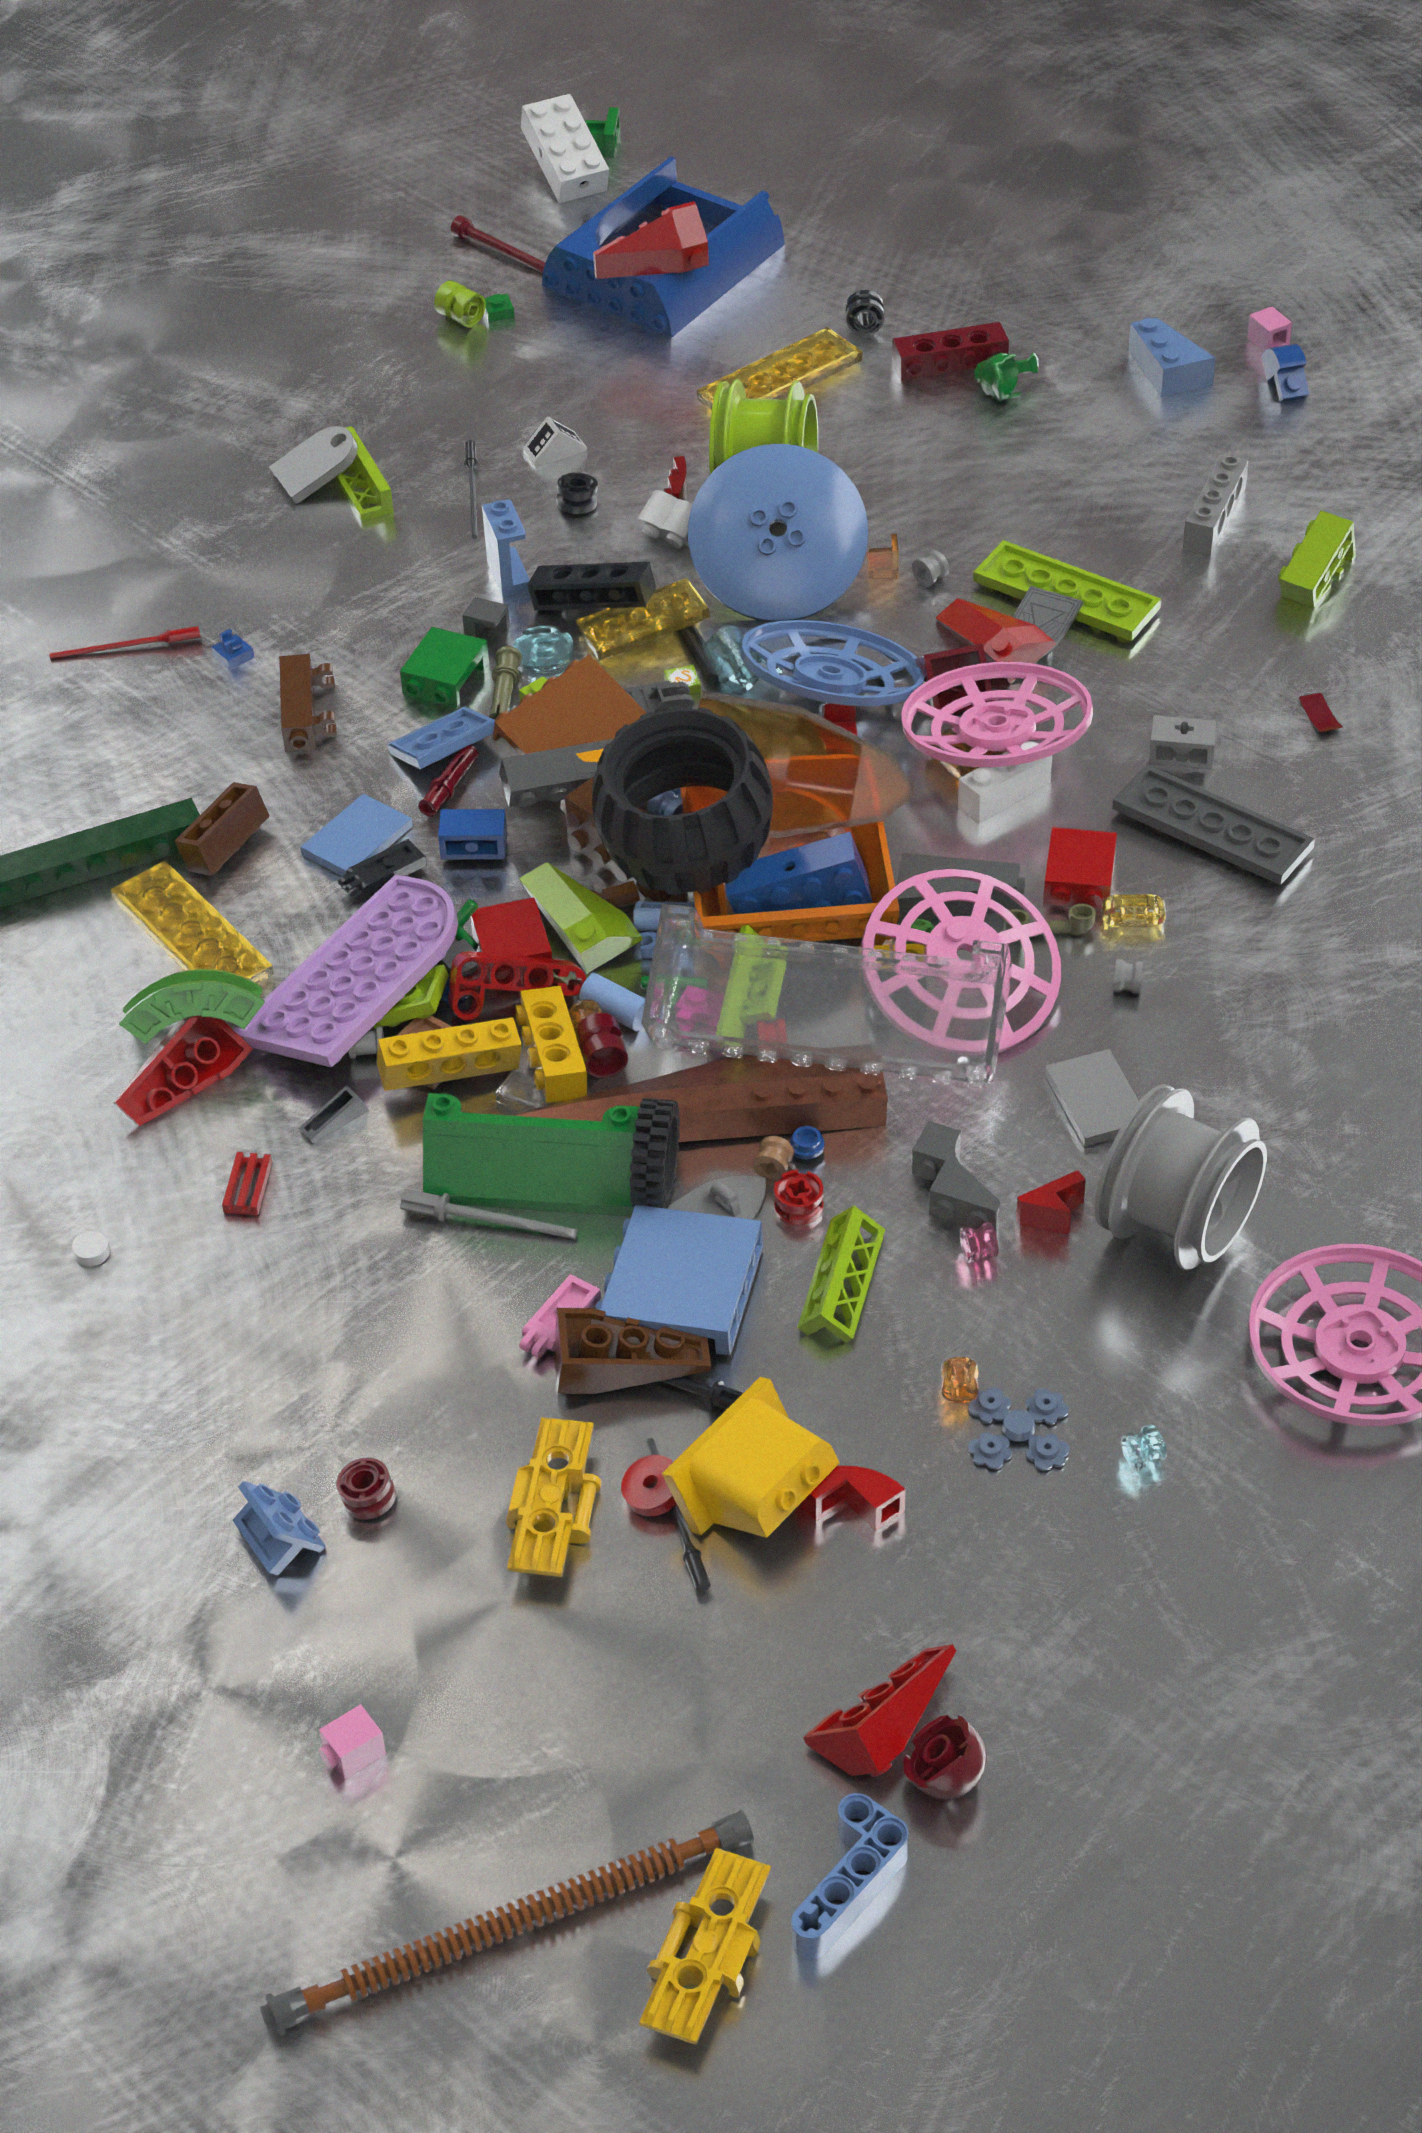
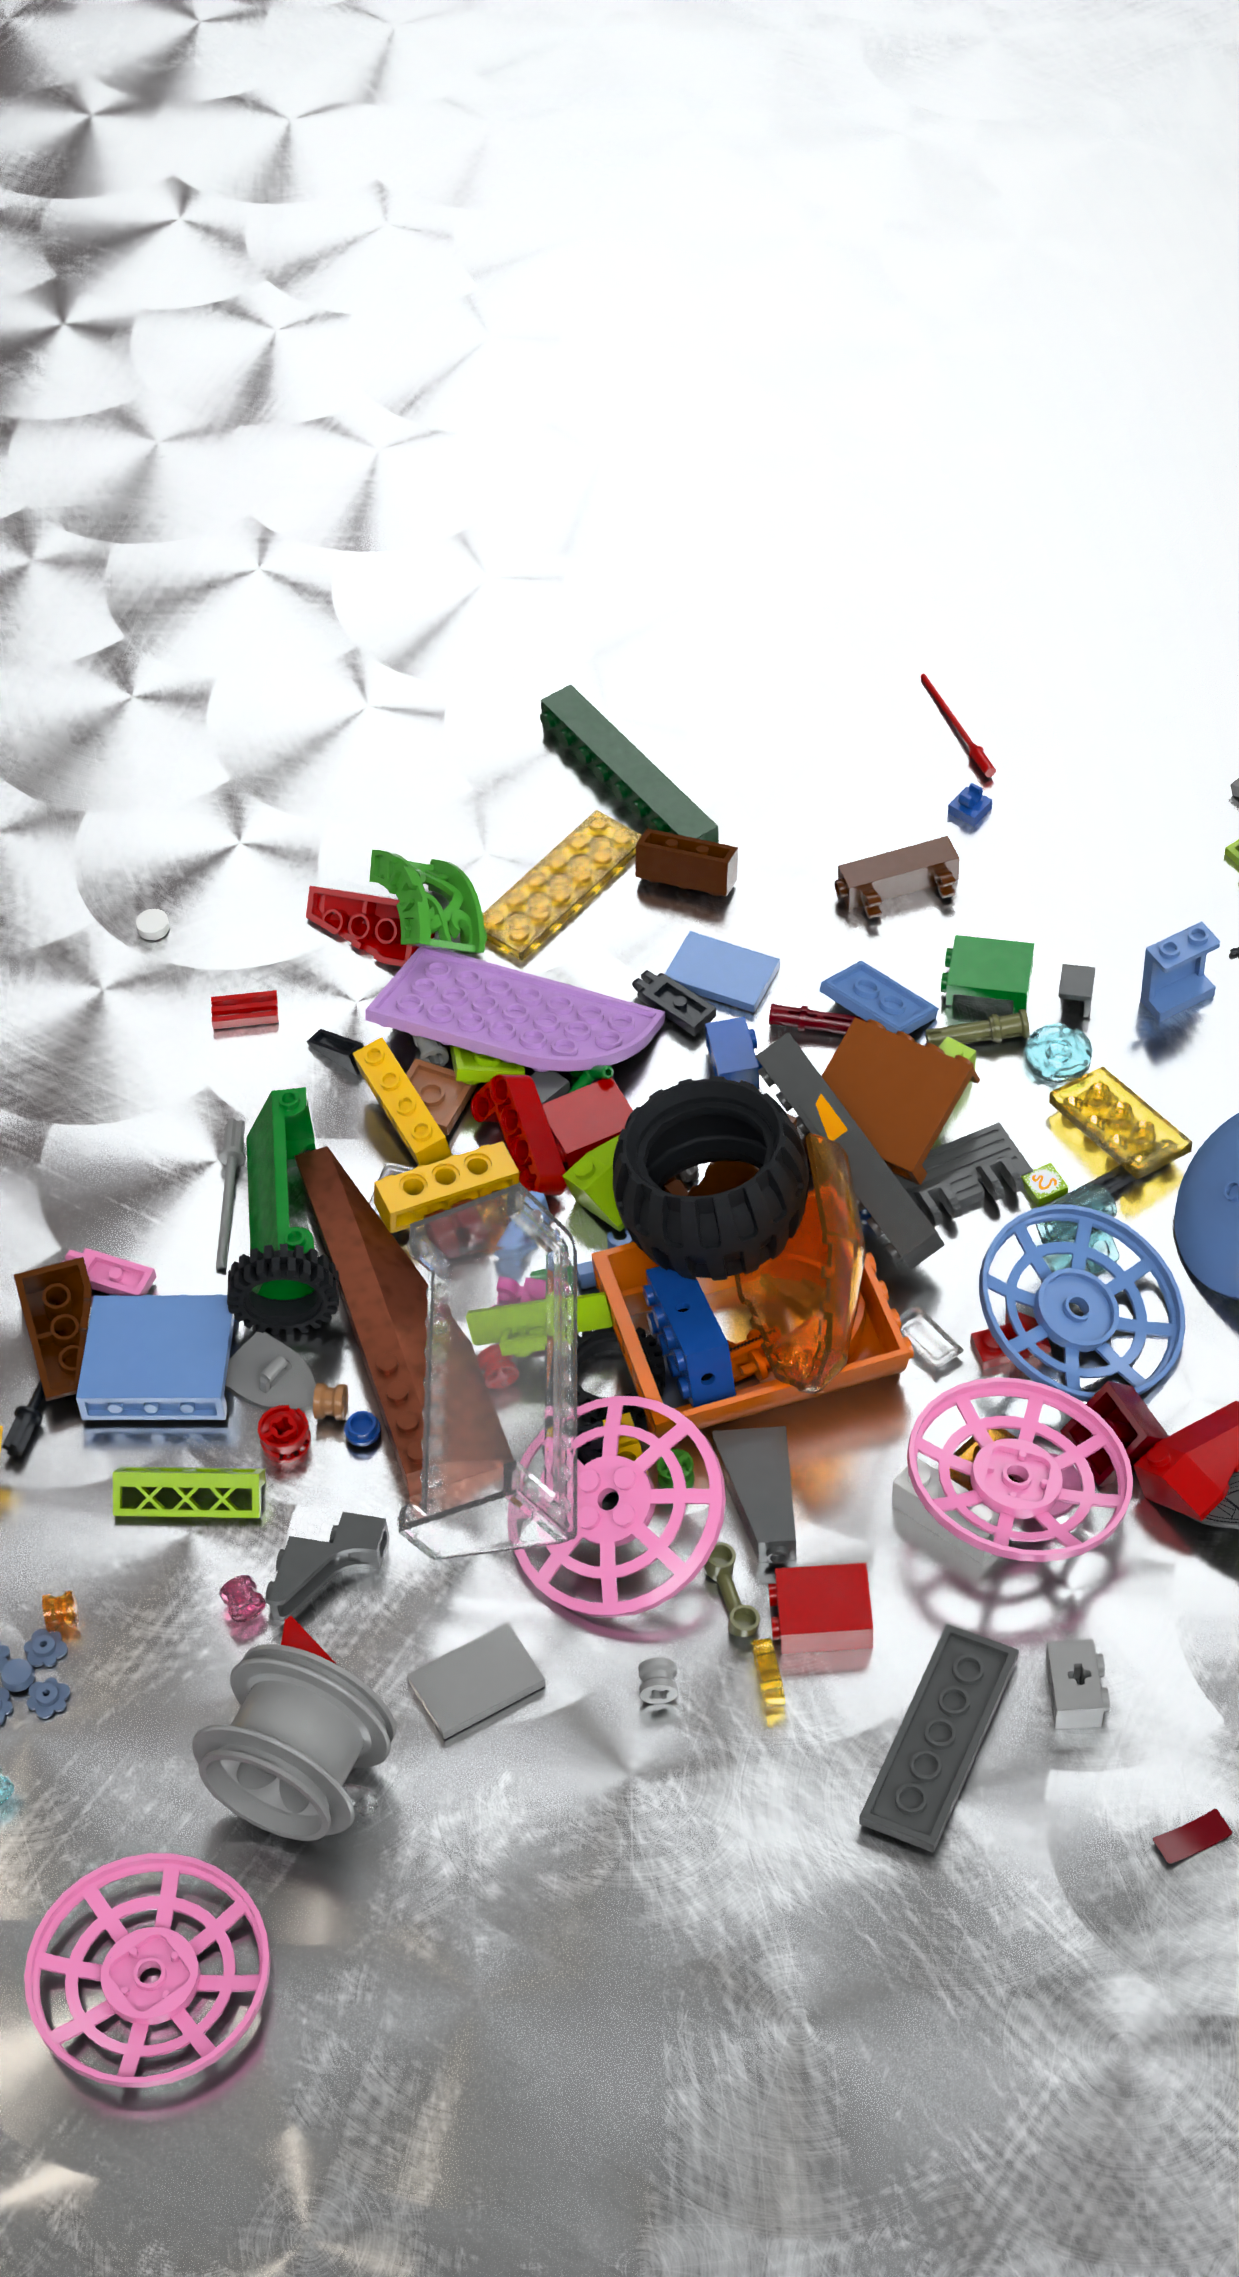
camera: 80 degrees right, 5 degrees up
black brick [527,562,656,611] -> none

